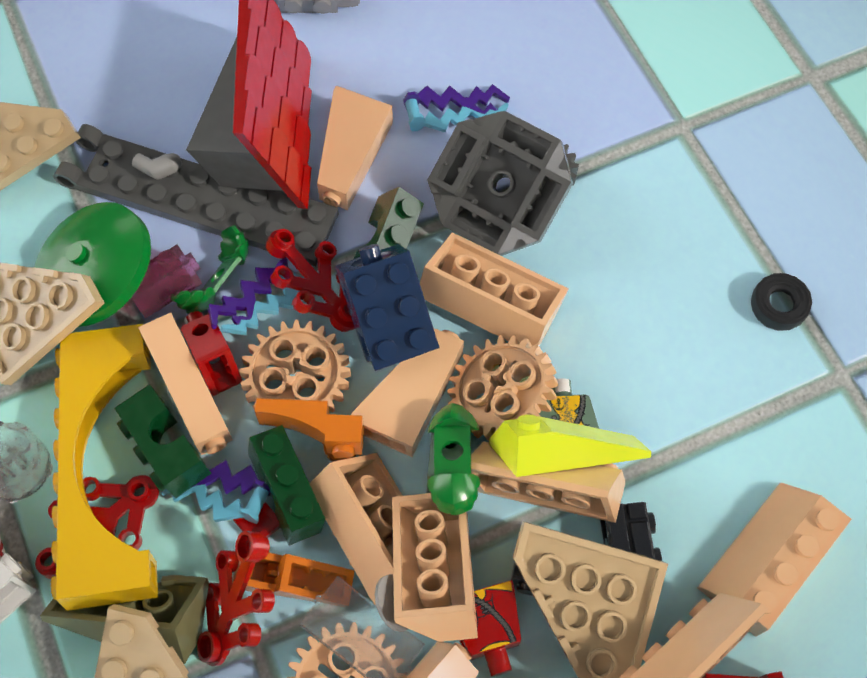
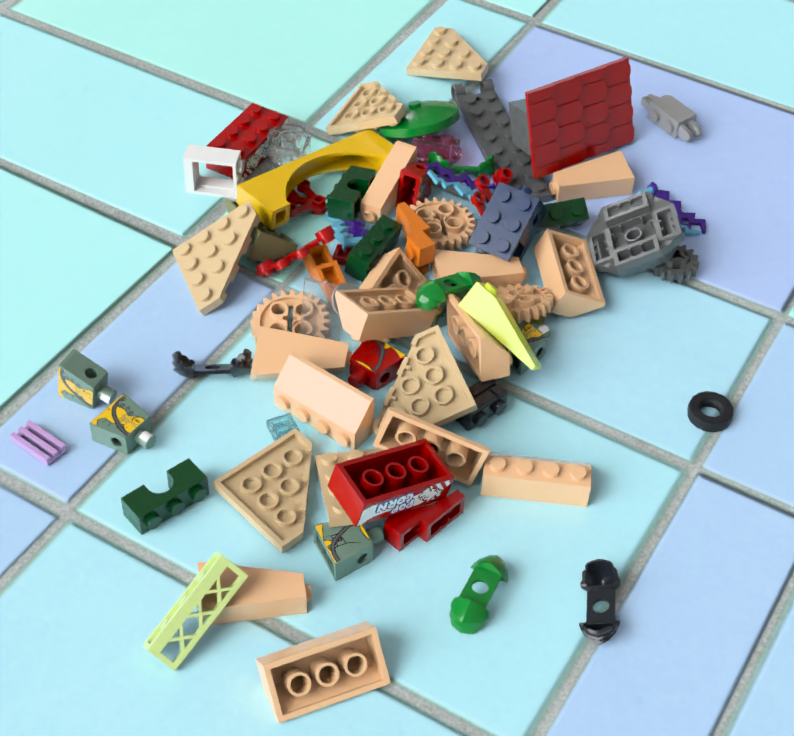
camera: 55 degrees right, 20 degrees down
light grey arm [132,153,182,180] -> none

